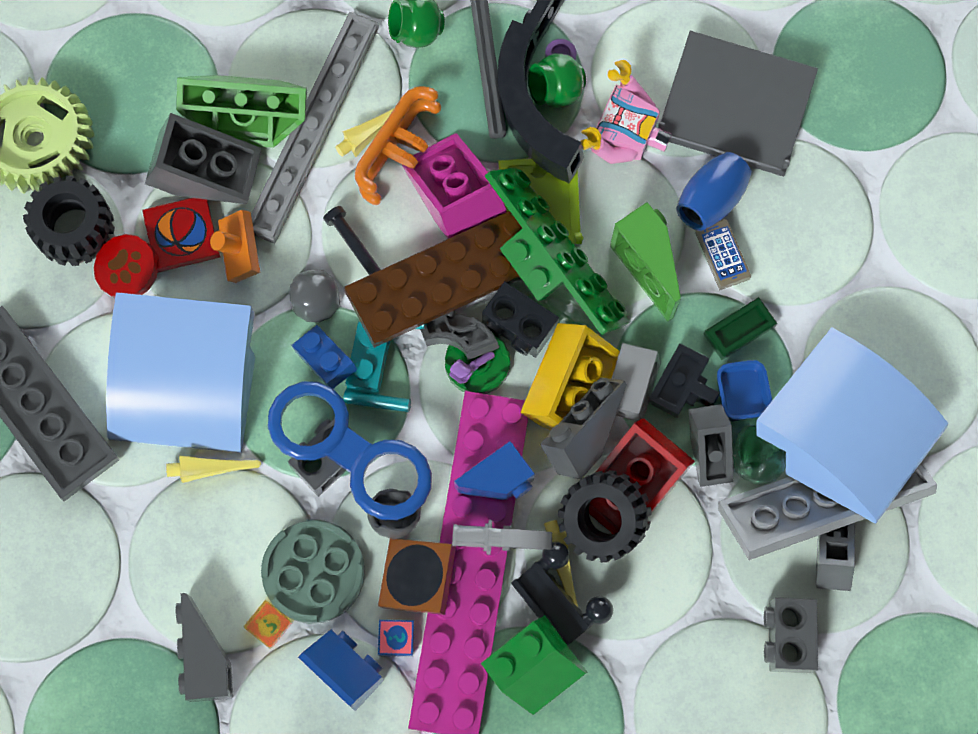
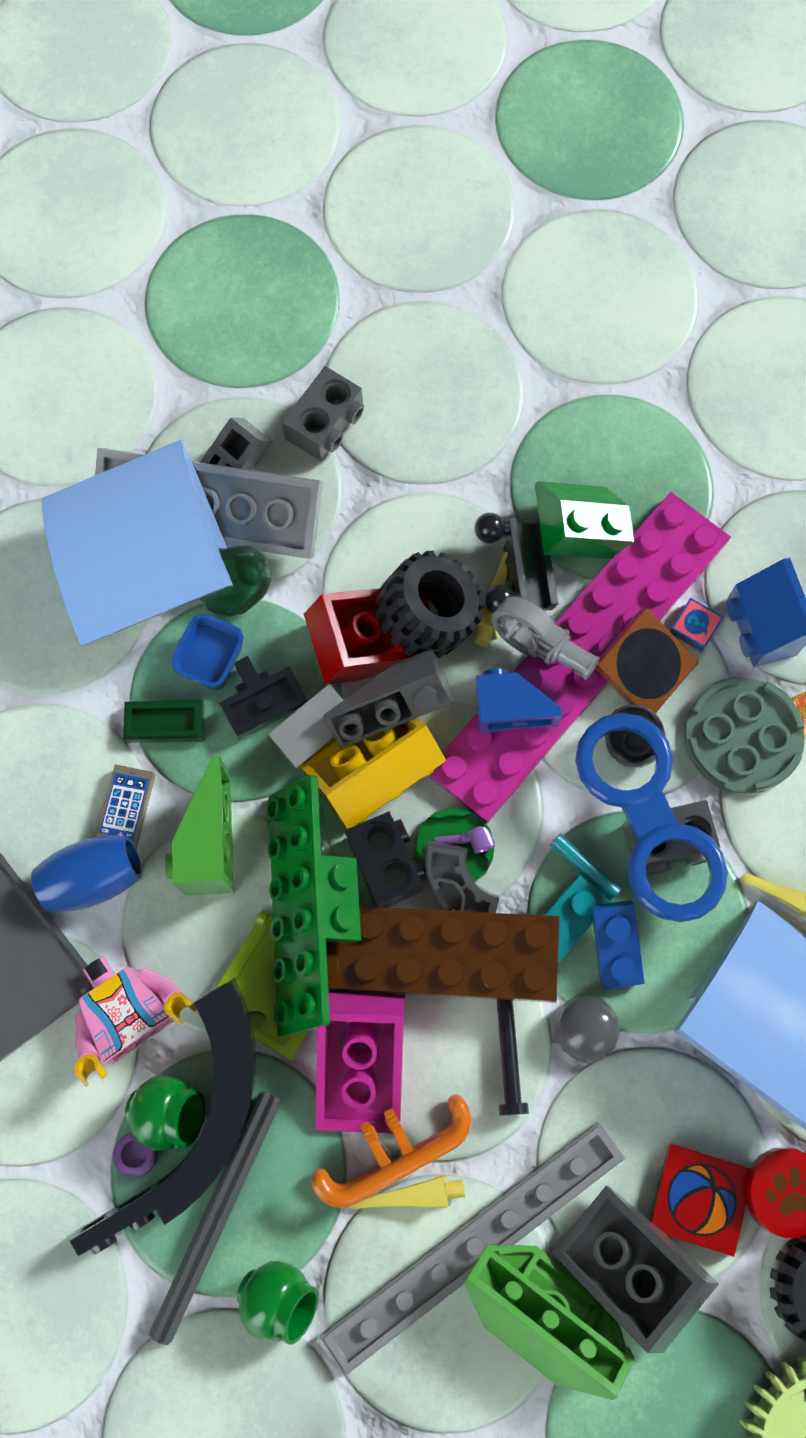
camera: 145 degrees left, 0 degrees up
orange tile [210,210,260,283] -> none
dark grey slope [689,404,733,487] -> none

